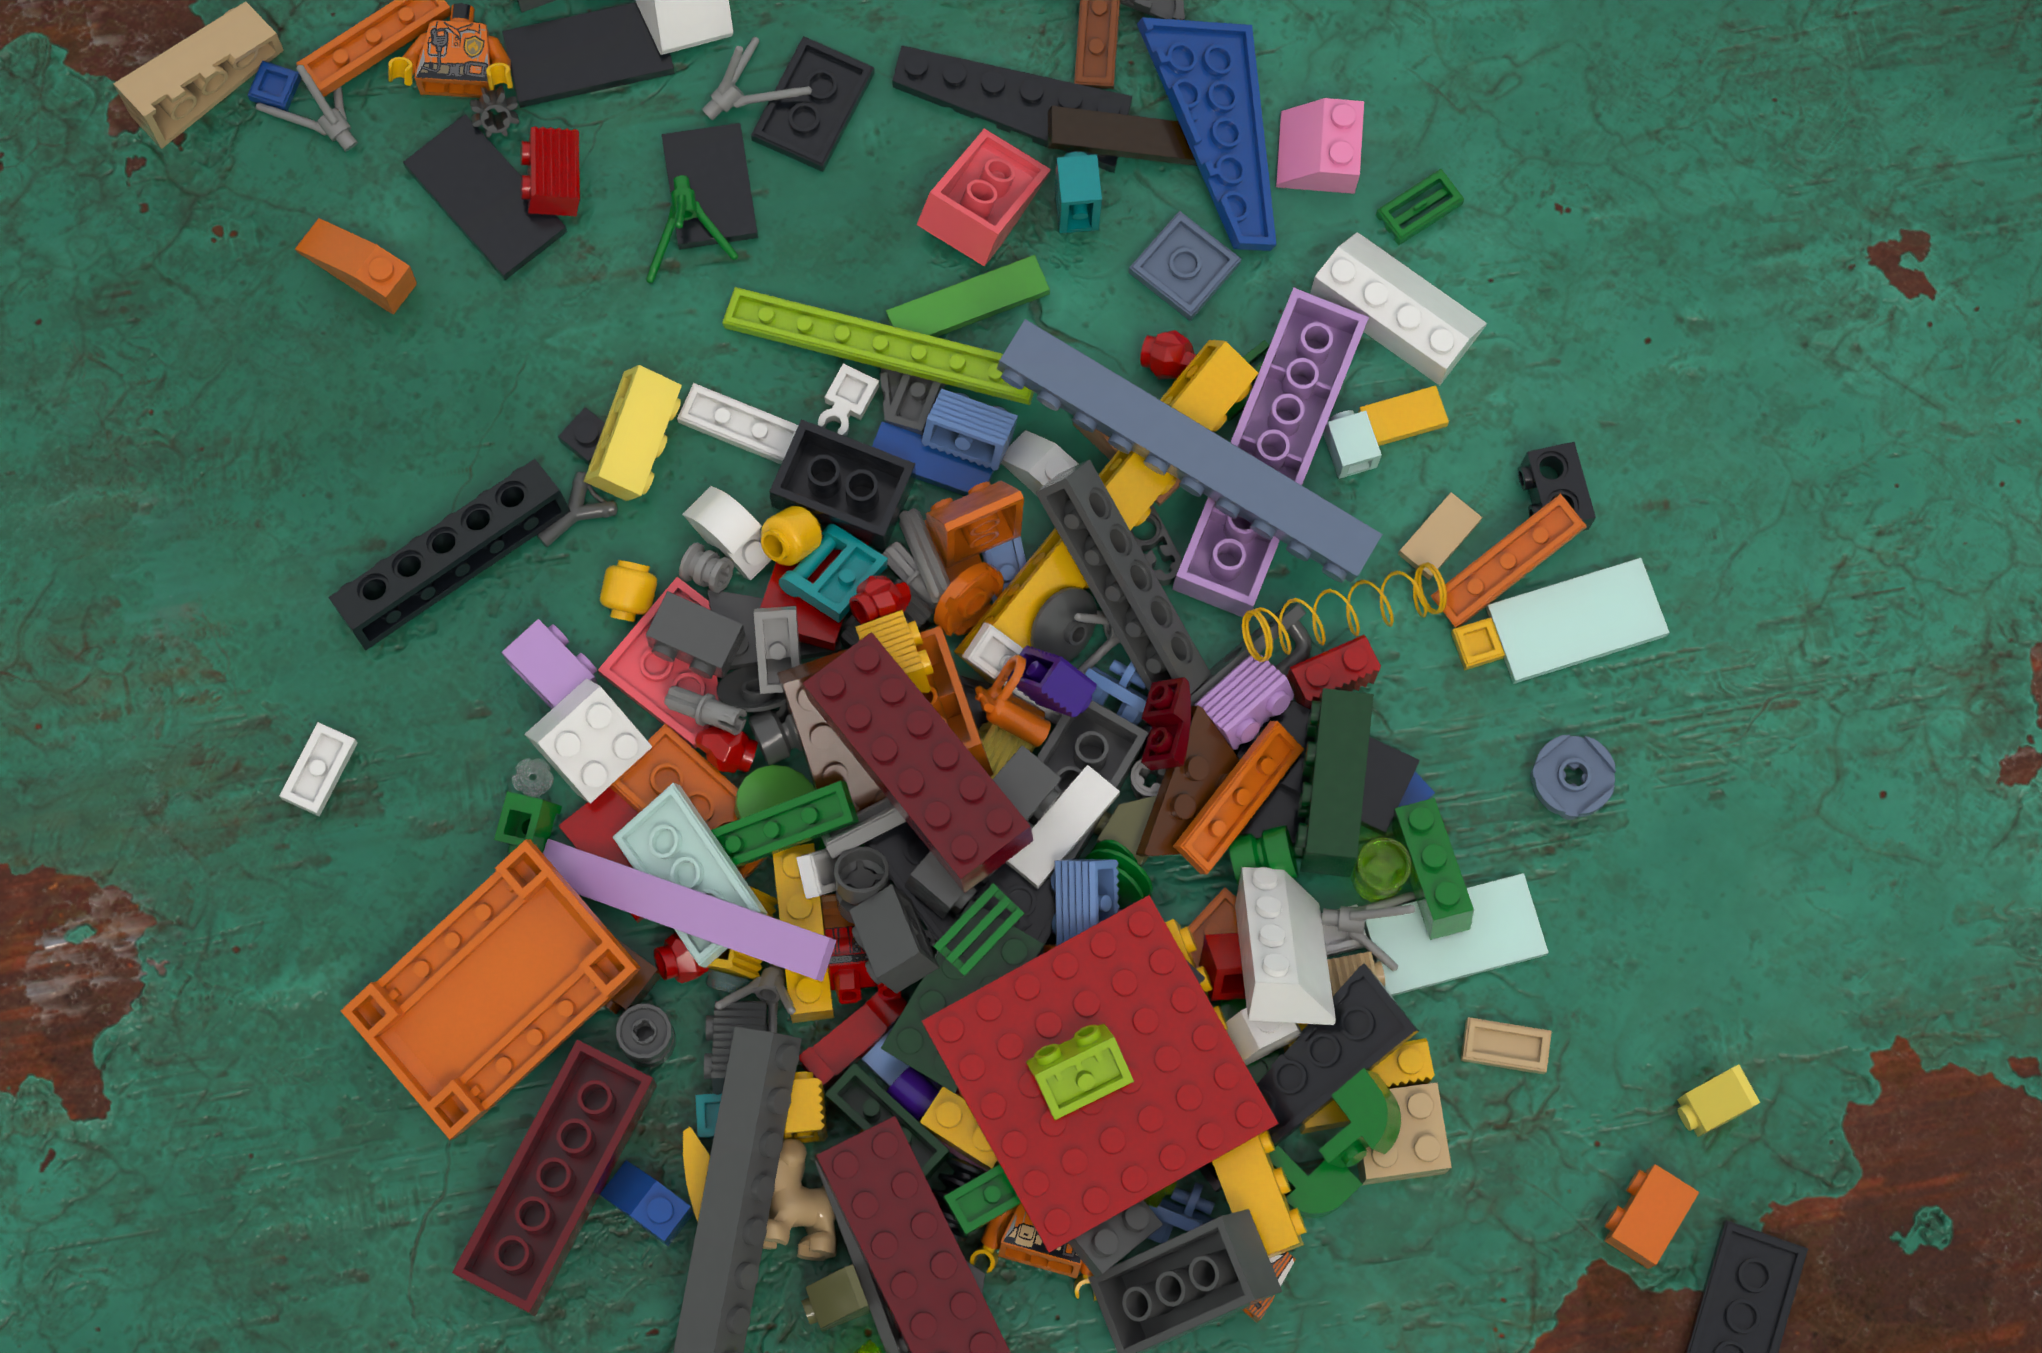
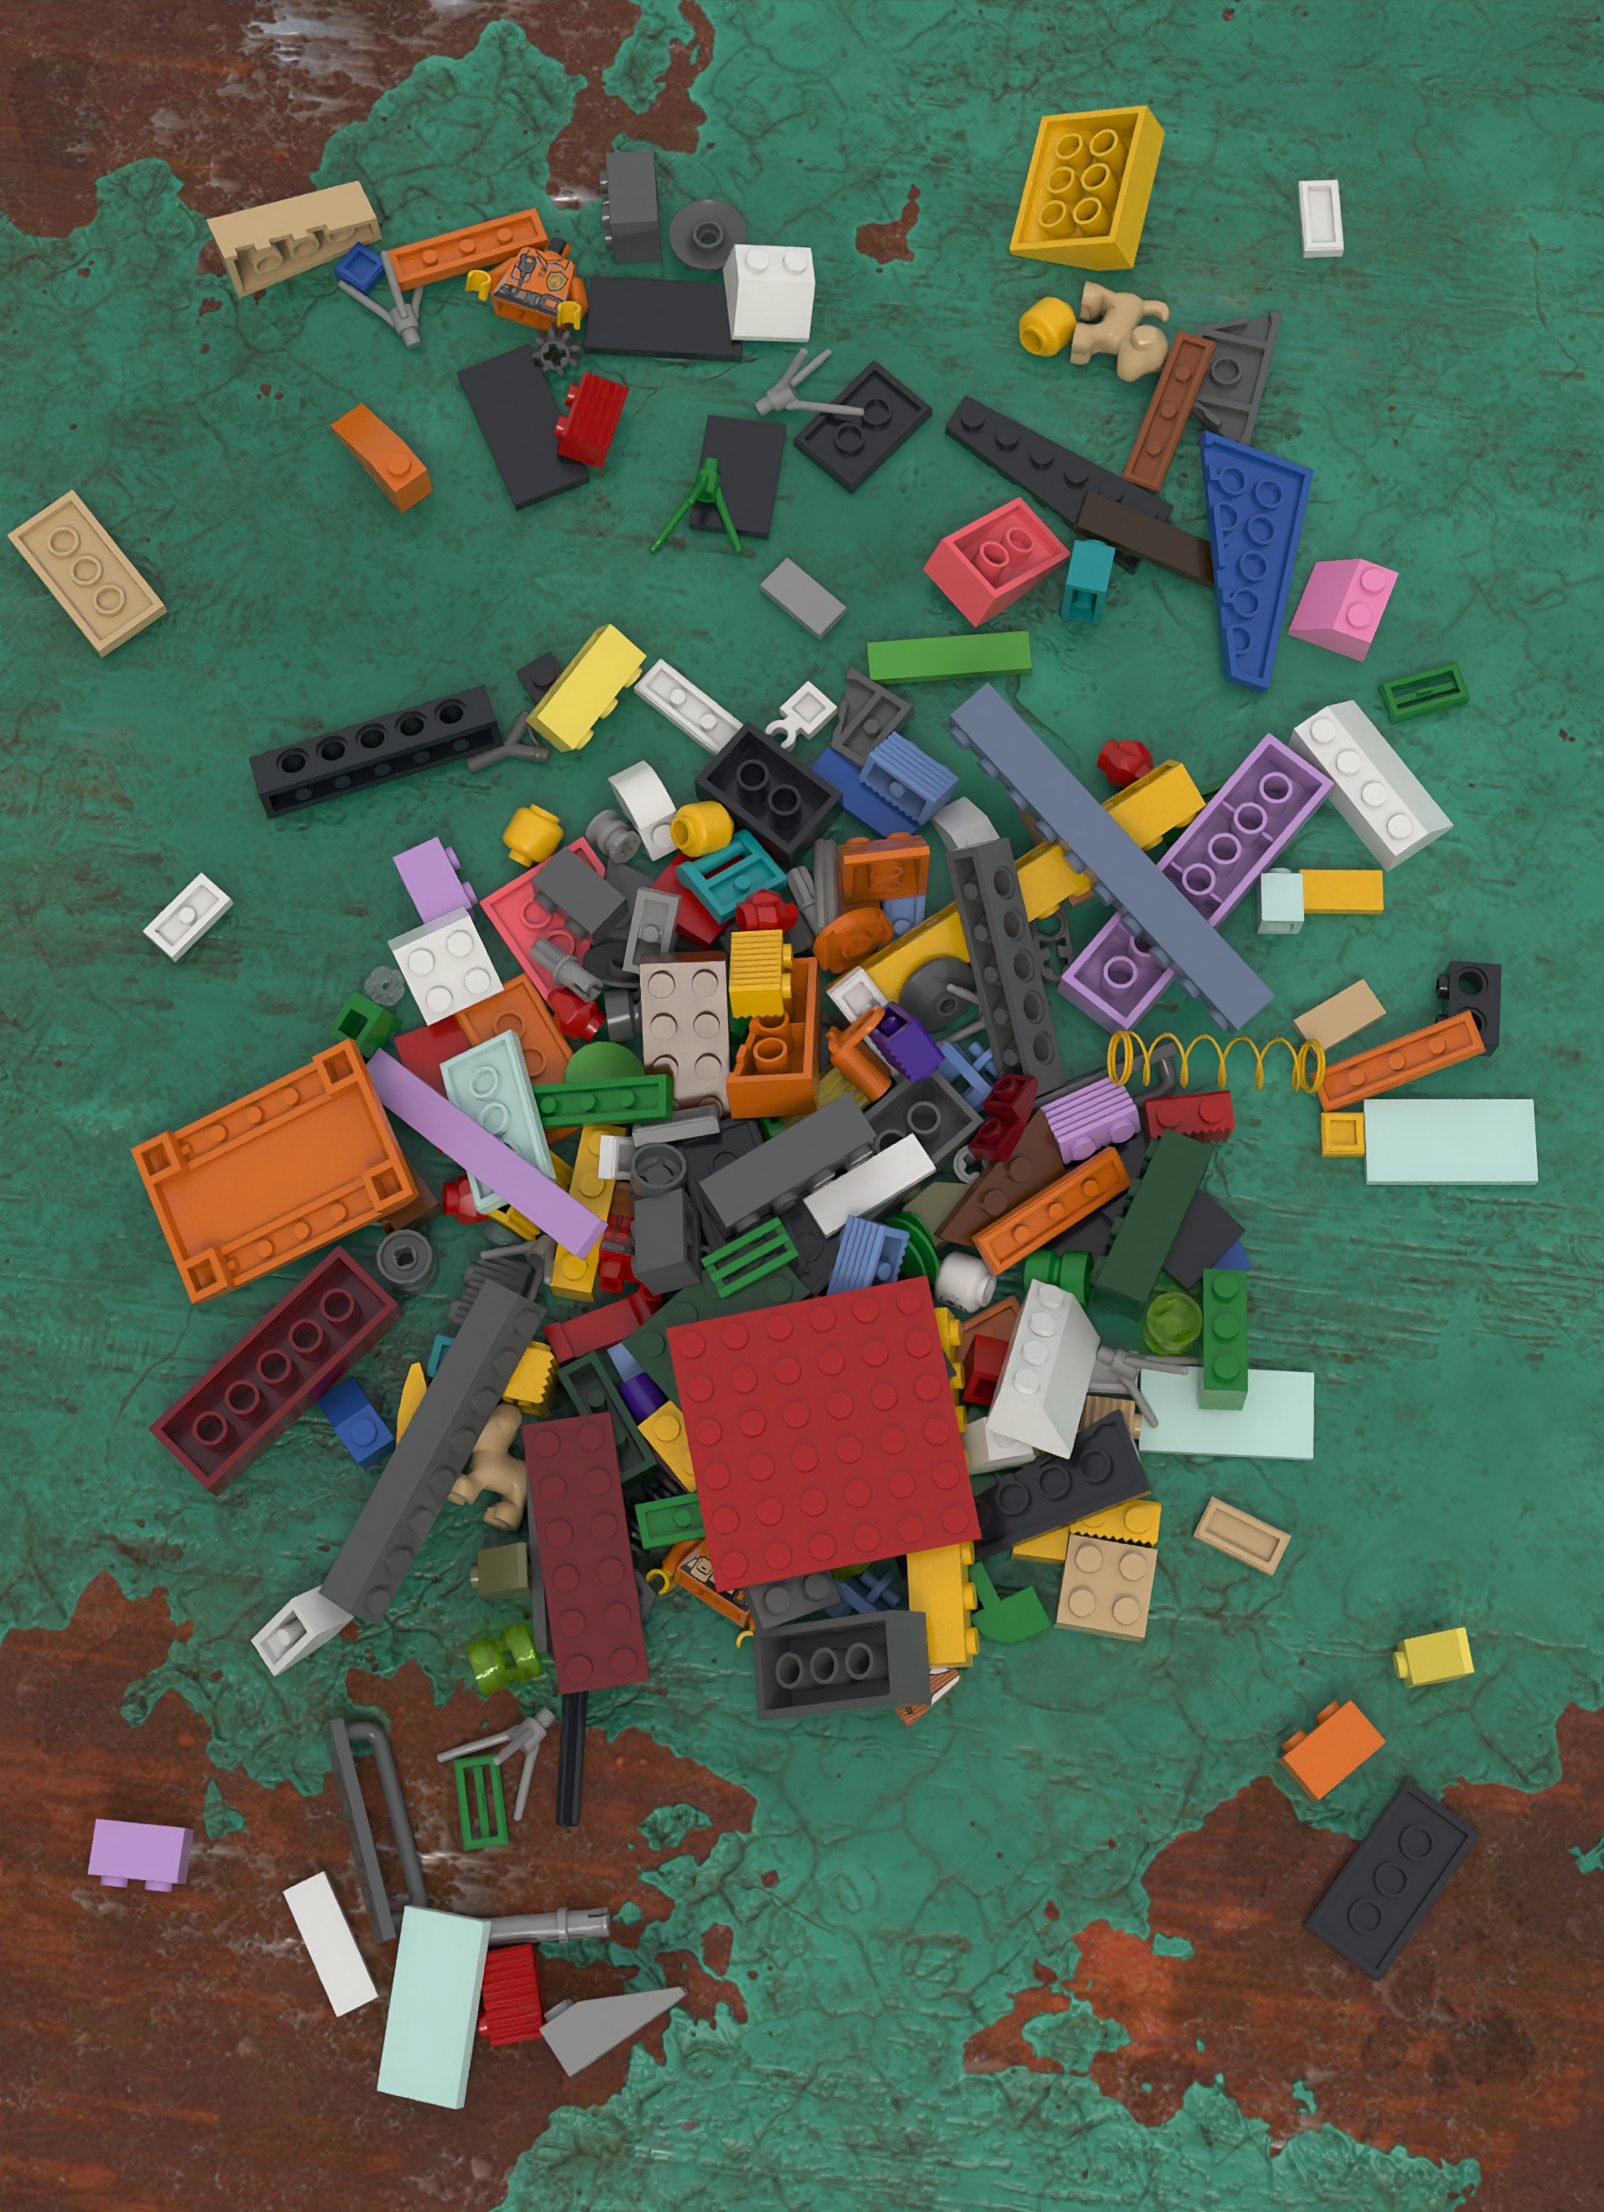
camera: 25 degrees right, 0 degrees up
lime tile [722,287,1034,405] -> none
dark red brick [803,632,1033,893] -> none
lime bracket [1026,1024,1134,1120] -> none
sand blue tile [1129,211,1241,321] -> none
green brick [1319,1068,1401,1168] -> none
sand blue plate [1530,735,1616,820] -> none
none -> tan plate [7,489,168,658]
none -> light grey tile [760,557,847,641]
none -> white head [932,1251,997,1313]

